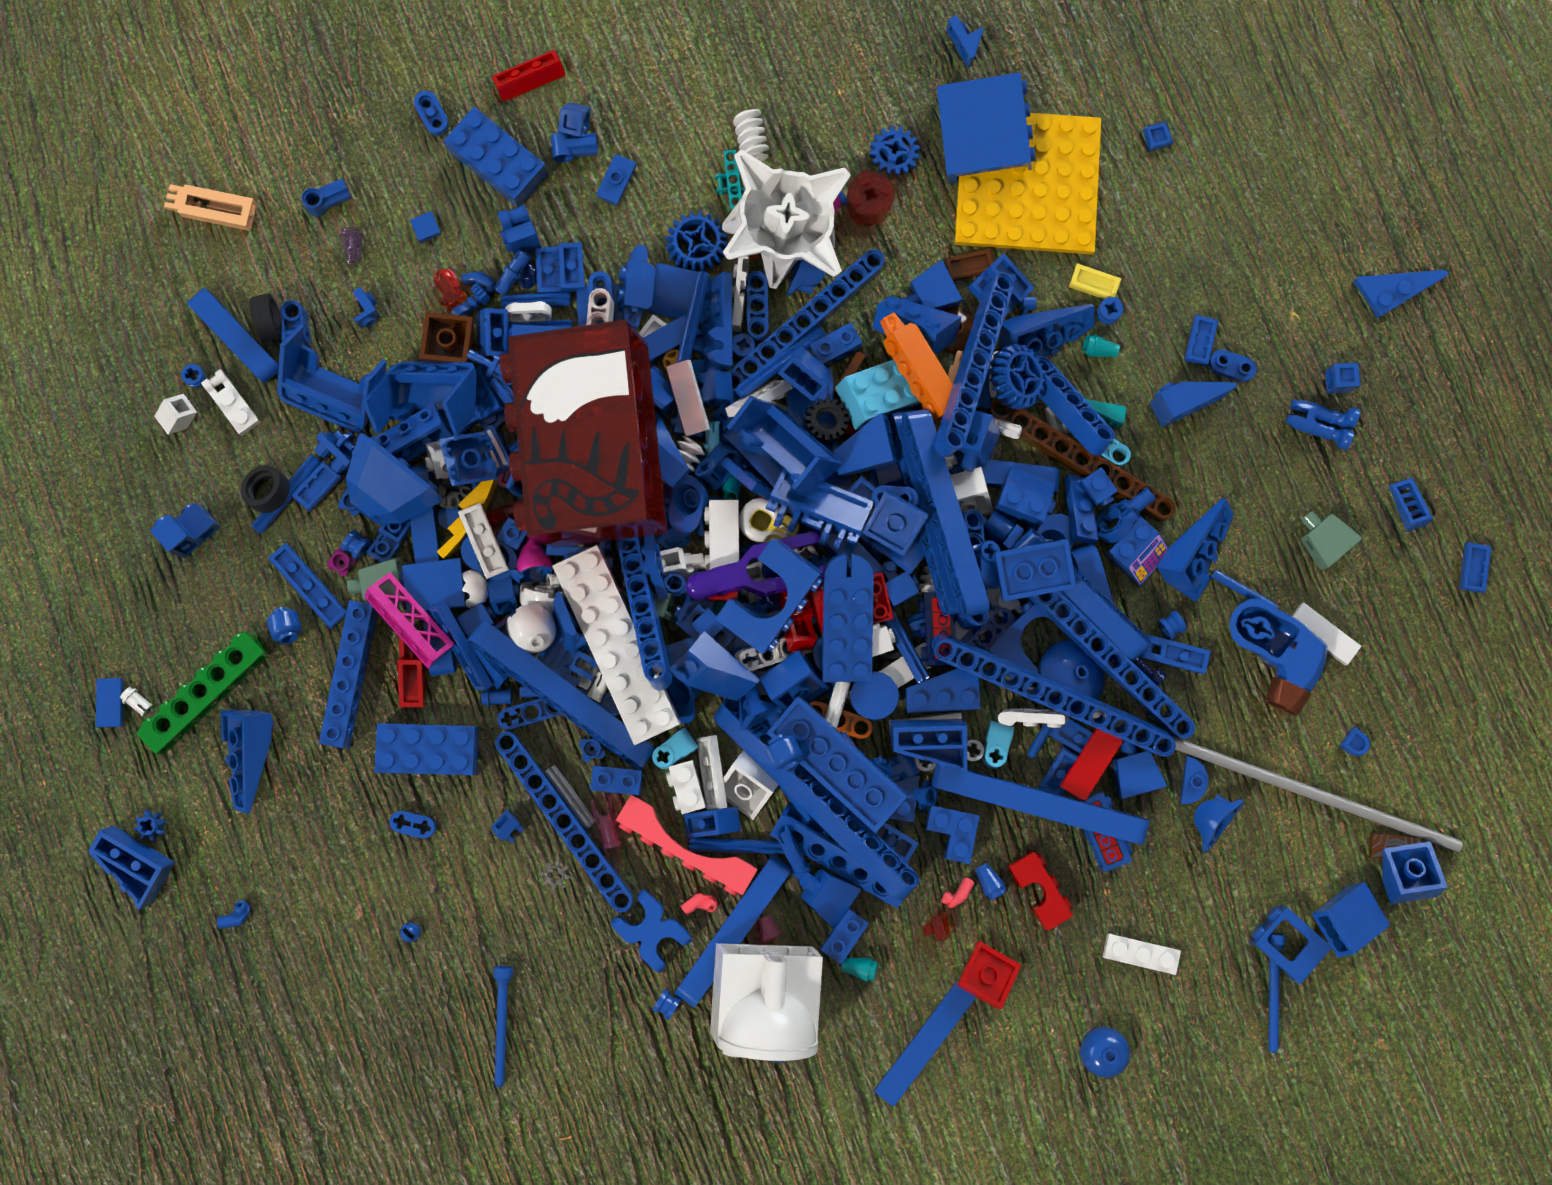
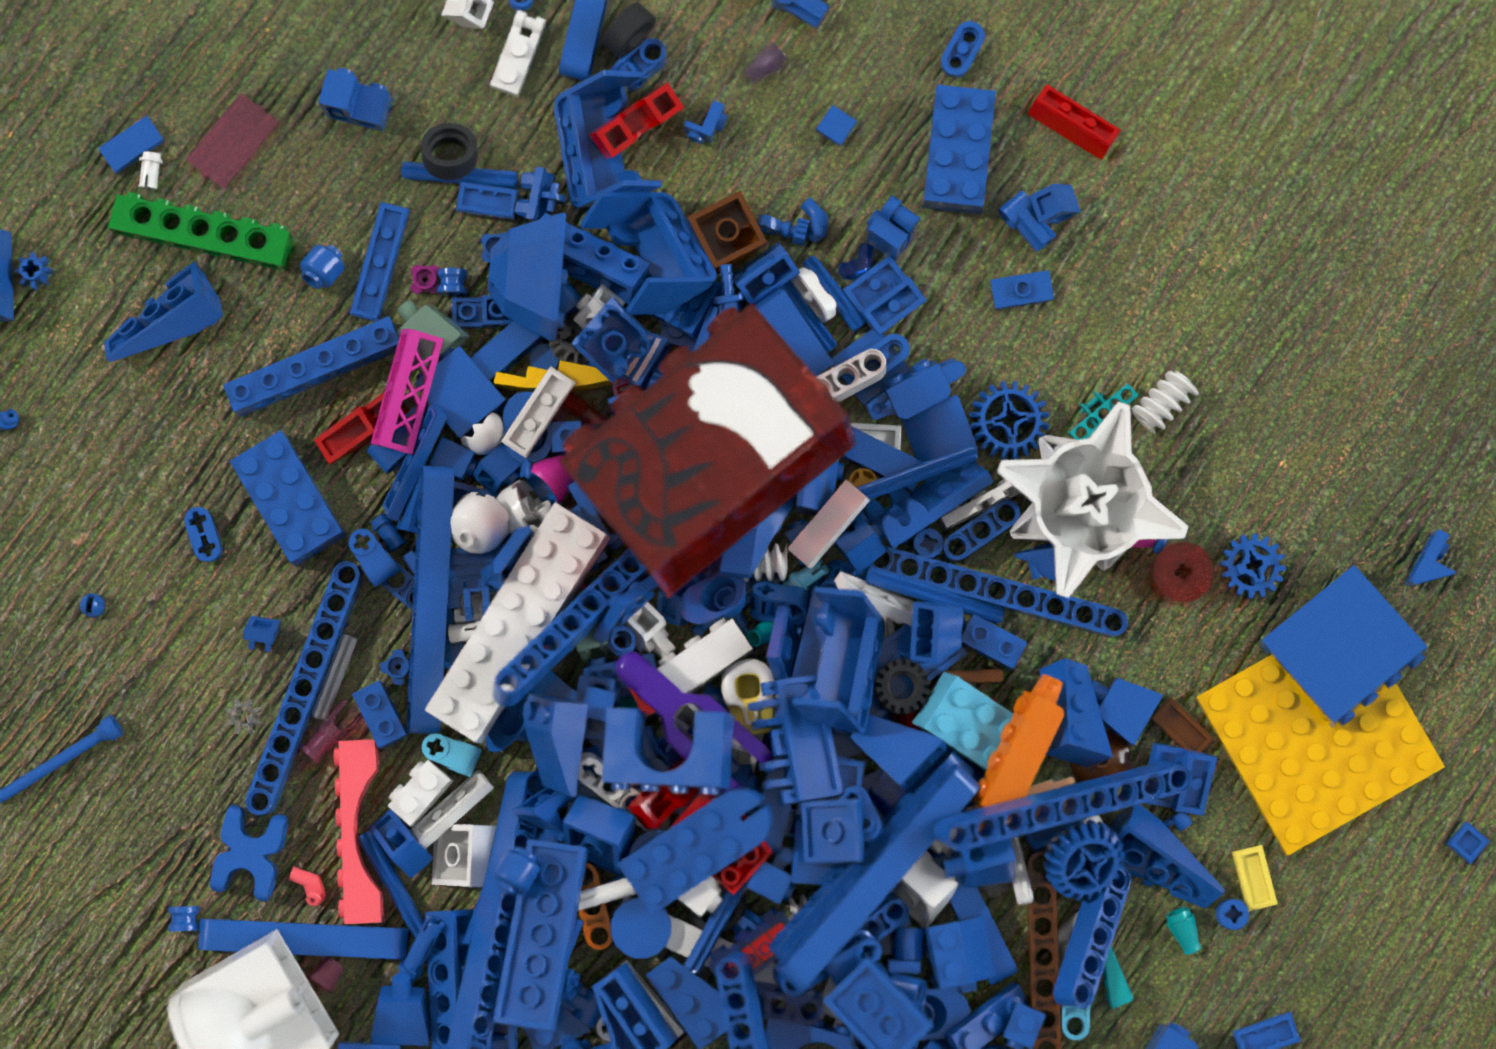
camera: 65 degrees right, 0 degrees up
clear red animal [433,268,467,309] -> none
blue pin [494,248,532,296] -> none
none -> clear pink piece [186,93,279,190]
none -> blue piece [349,529,400,588]
none -> red arch [589,83,684,159]

